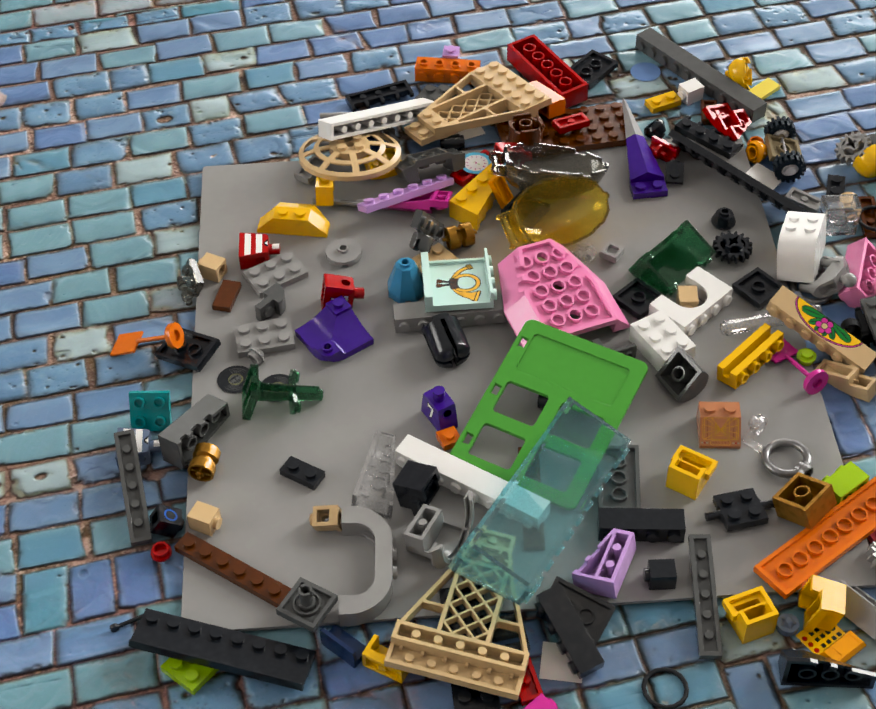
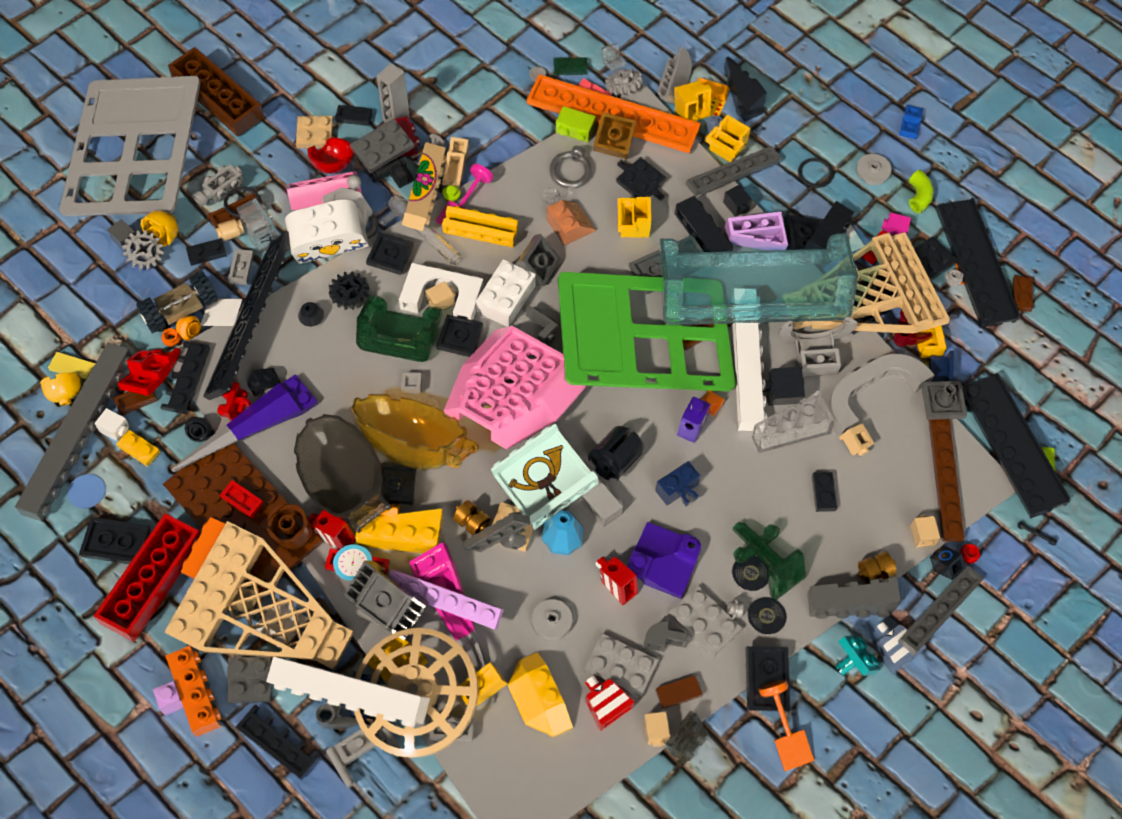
camera: 125 degrees left, 15 degrees up
none -> dark blue brick [655,461,701,507]

